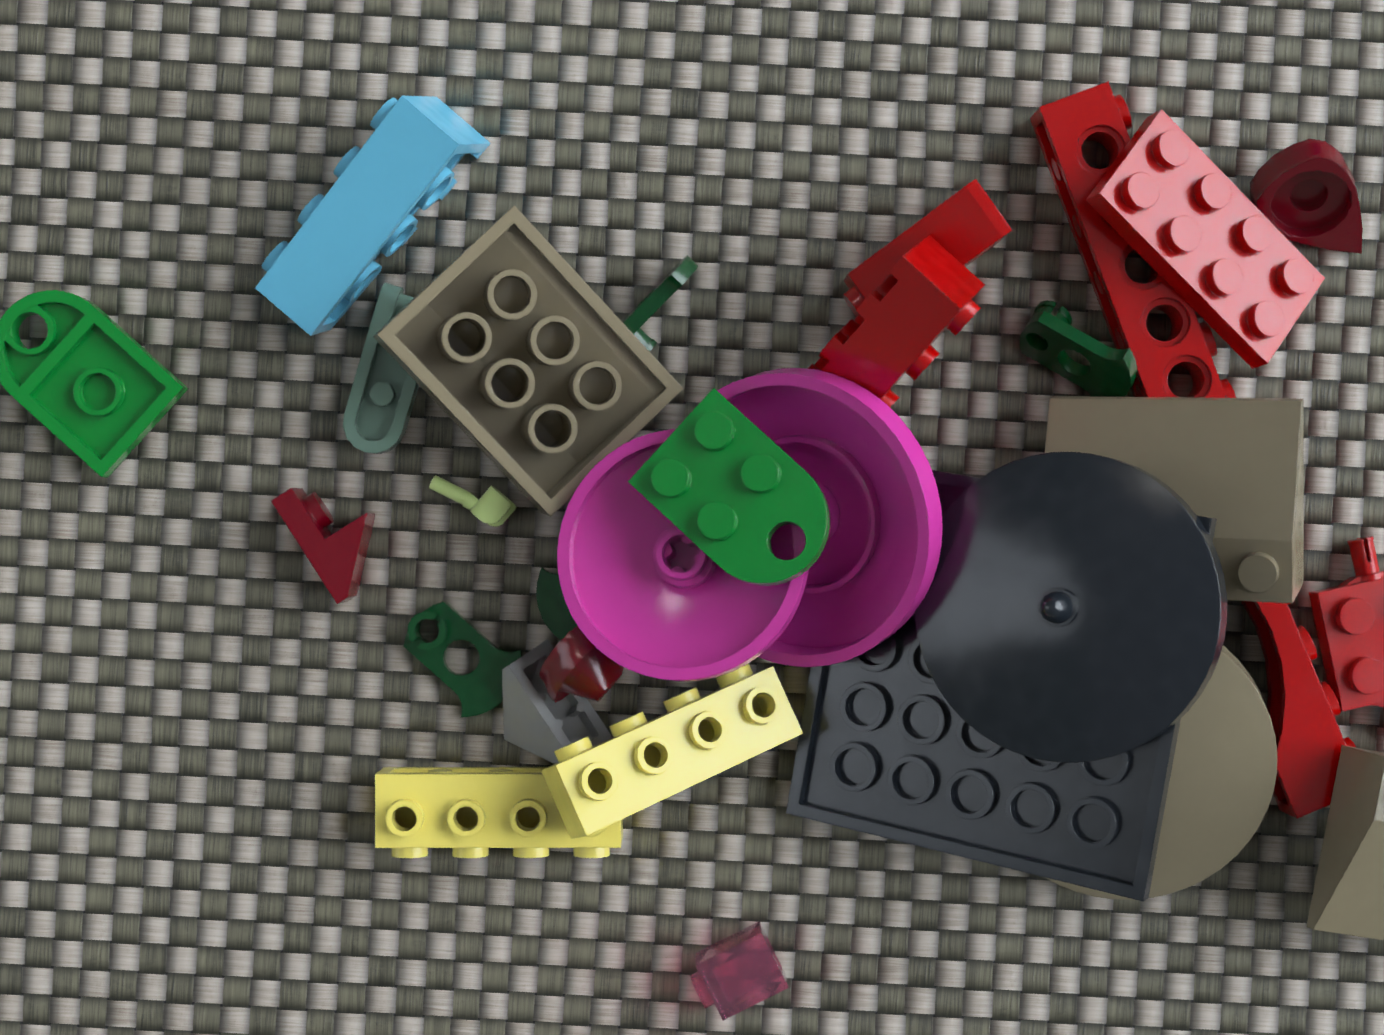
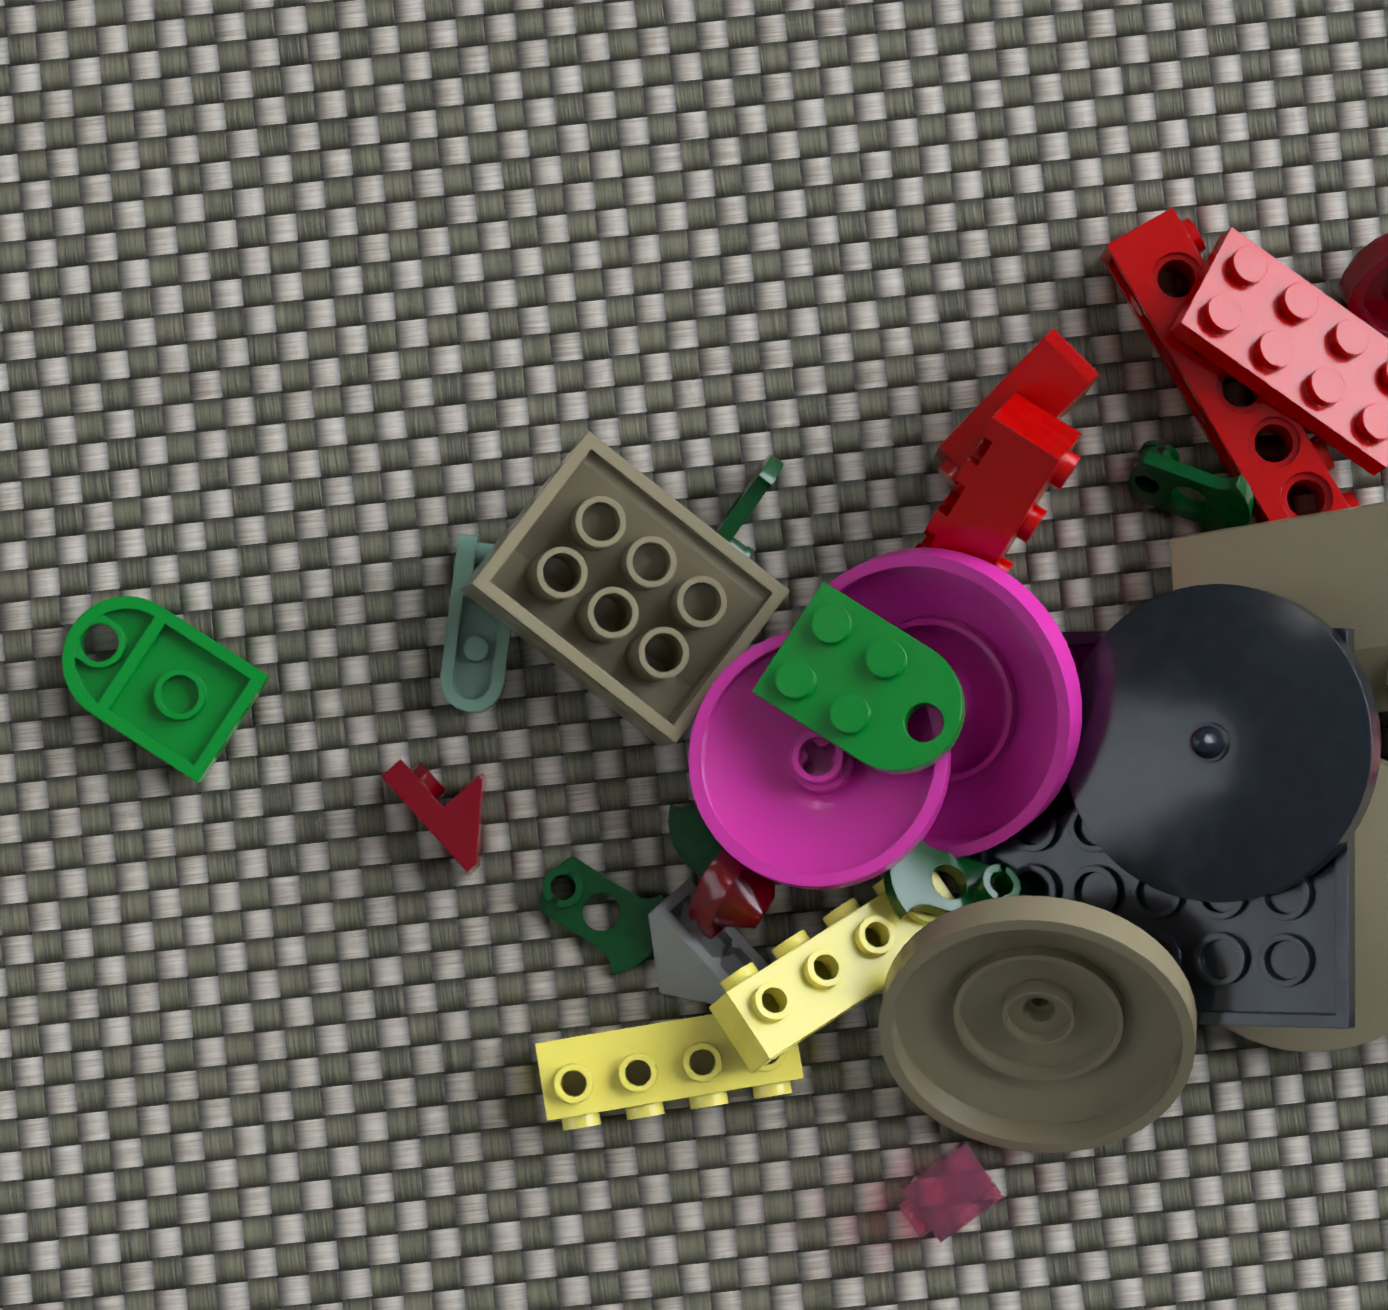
camera: 10 degrees left, 5 degrees down
medium azure wedge [255,95,491,336] -> none
yellowish green hand [429,475,516,527] -> none
none -> dark tan container [878,895,1197,1153]
none -> dark green piece [884,841,1021,920]

